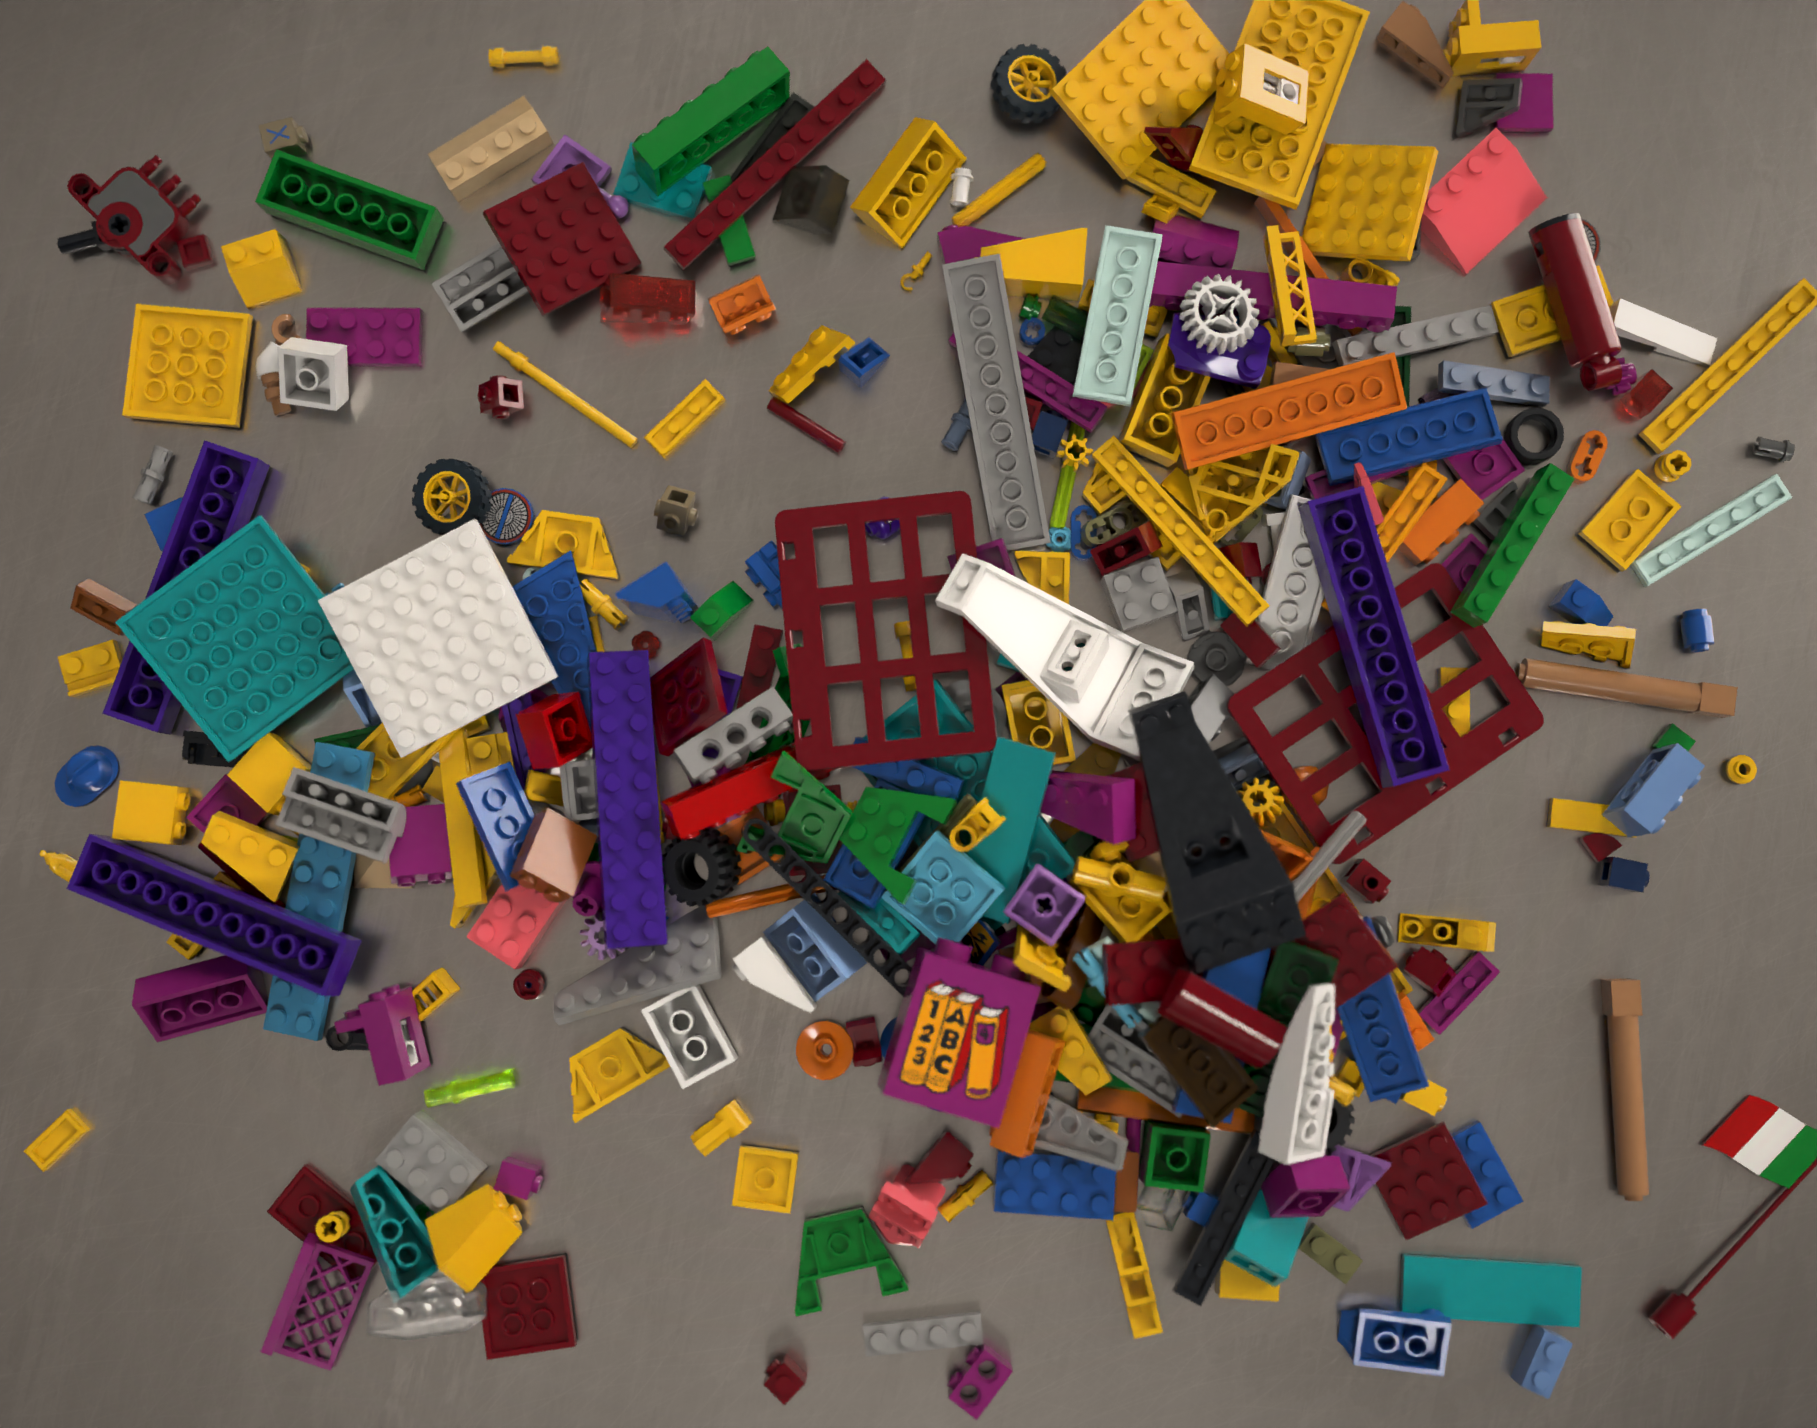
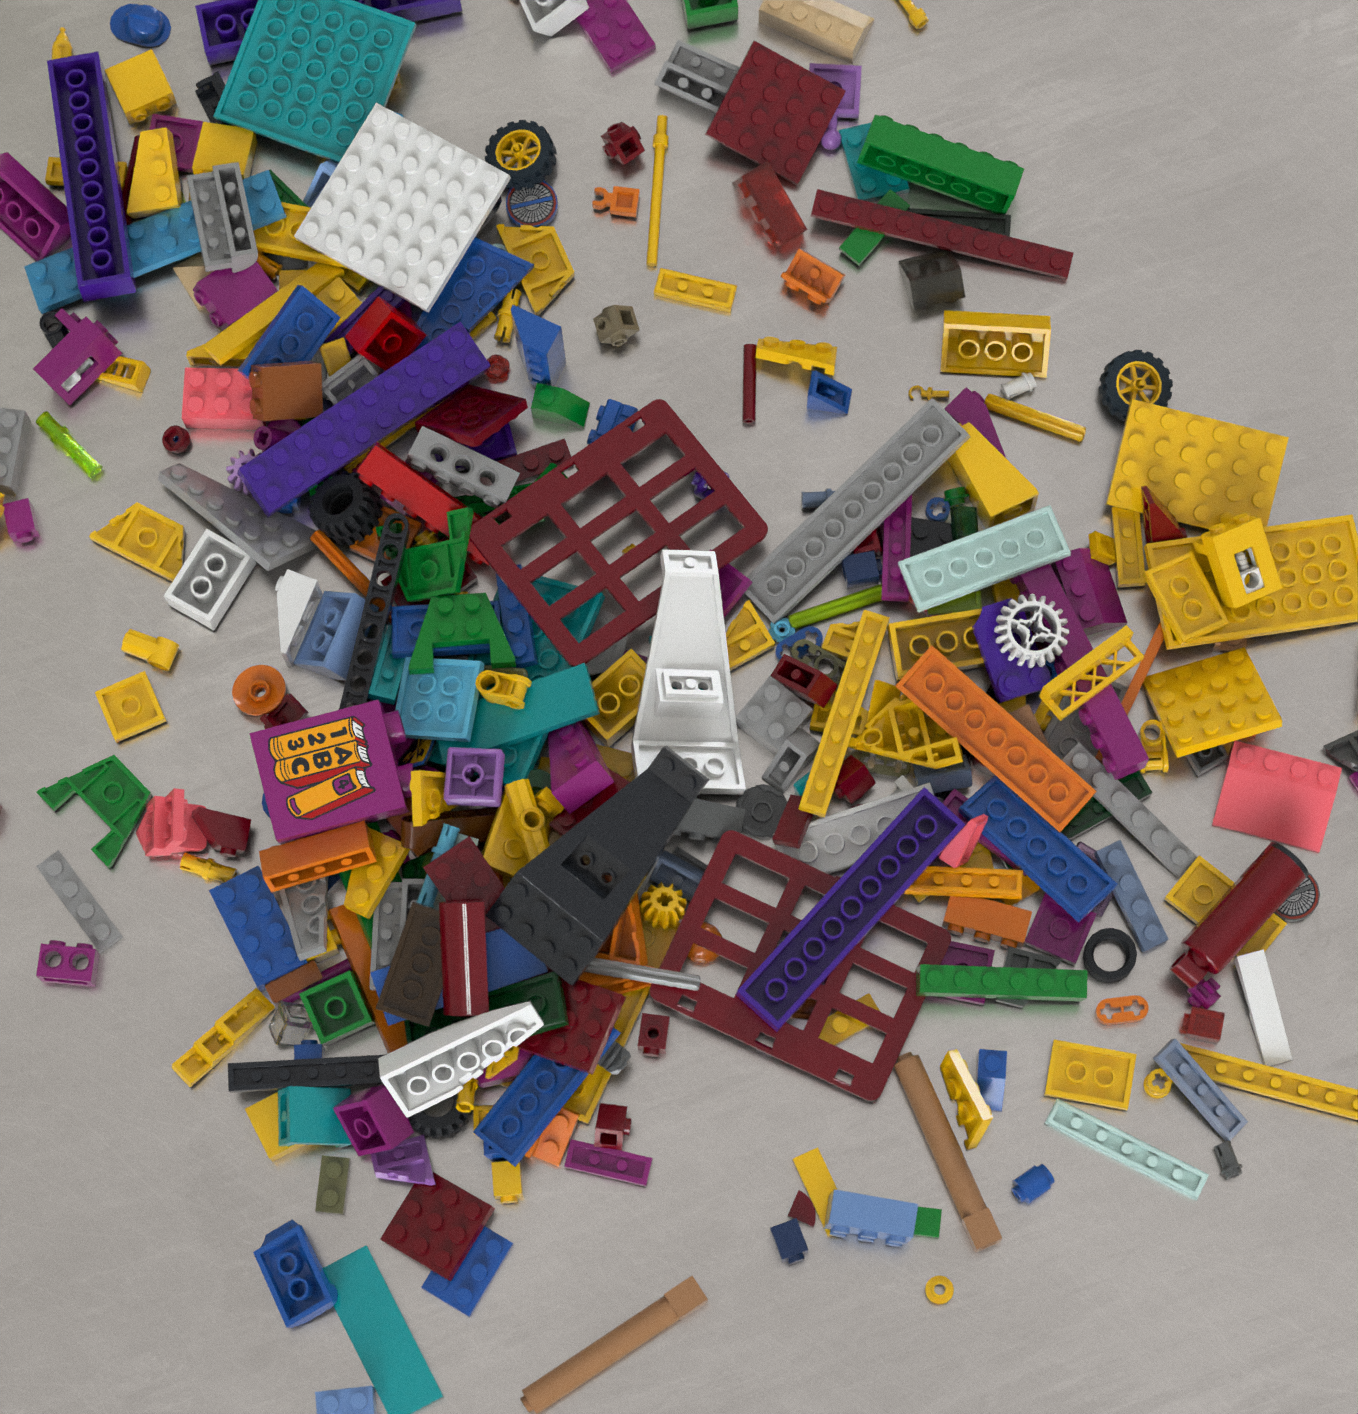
camera: 60 degrees right, 10 degrees down
yellow gear [1056,434,1093,472] -> none
olive brick [1287,326,1331,357] -> none
yellow slope [1398,913,1496,952] -> none
none -> orange plate [592,186,640,217]
none -> yellow tile [1142,551,1229,646]
none -> sand blue plate [1153,1039,1248,1141]

